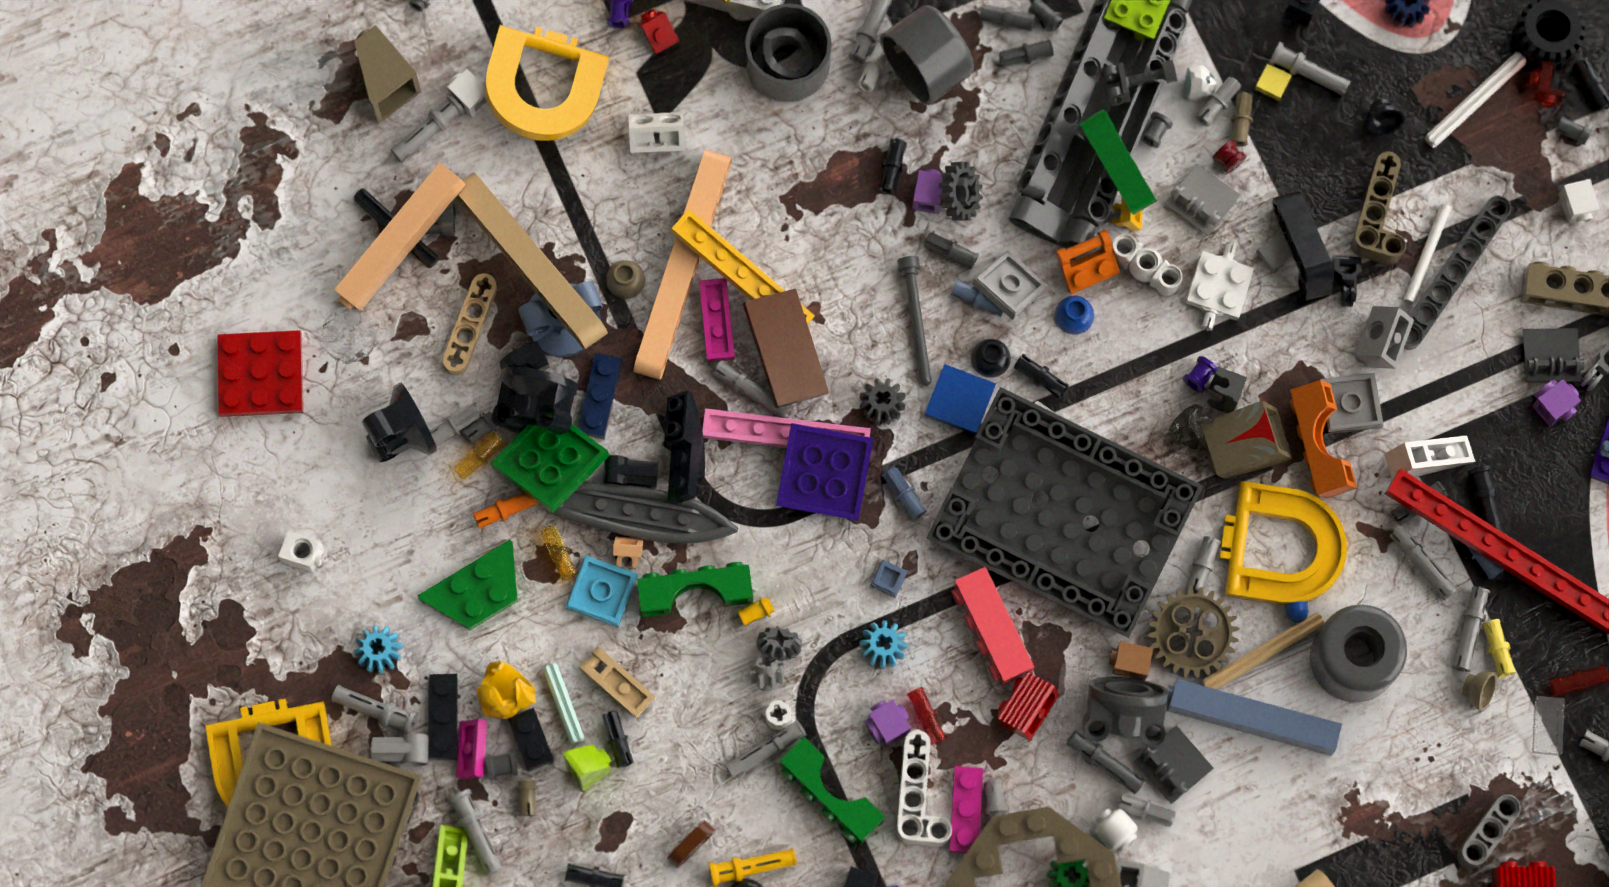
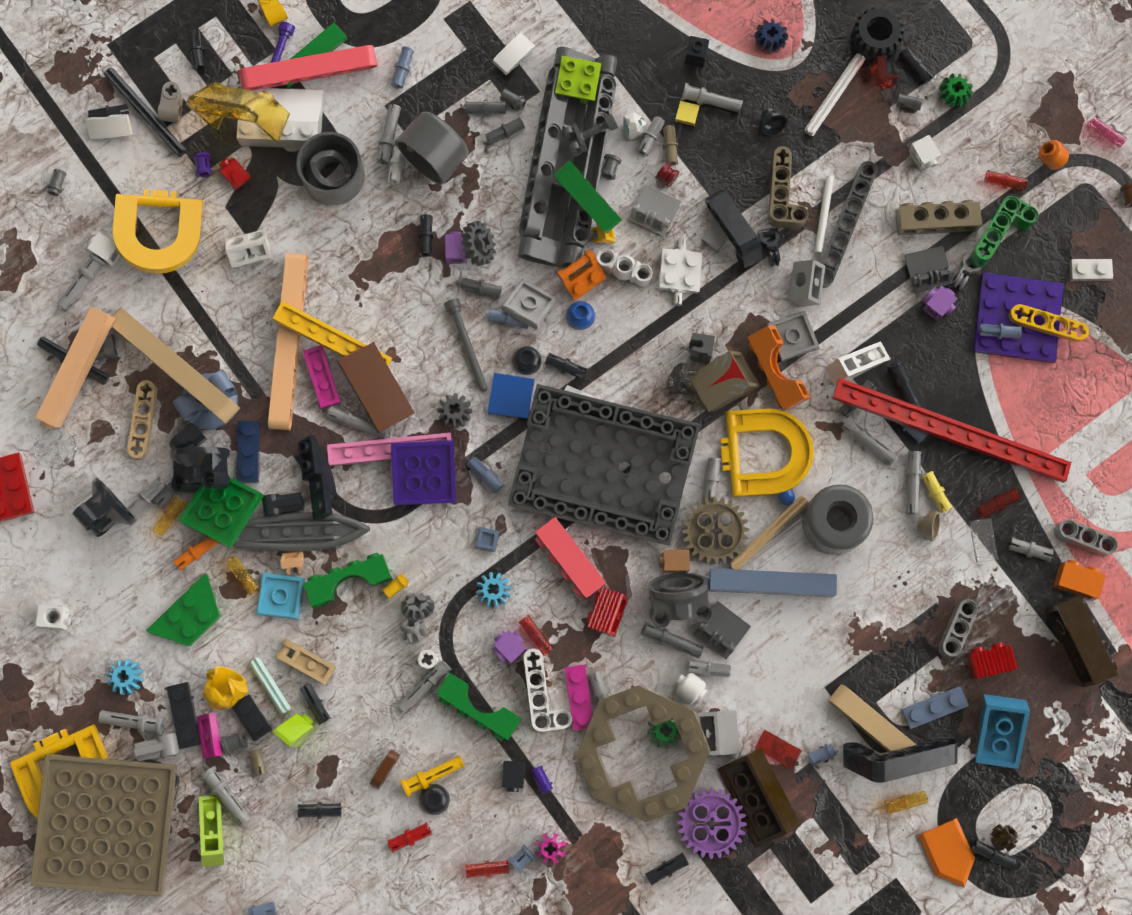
camera: 10 degrees left, 5 degrees up
dark tan slope [354,25,421,124] -> none
dark tan piece [606,260,645,299] -> none
dark purple bush [1183,356,1218,393] -> none

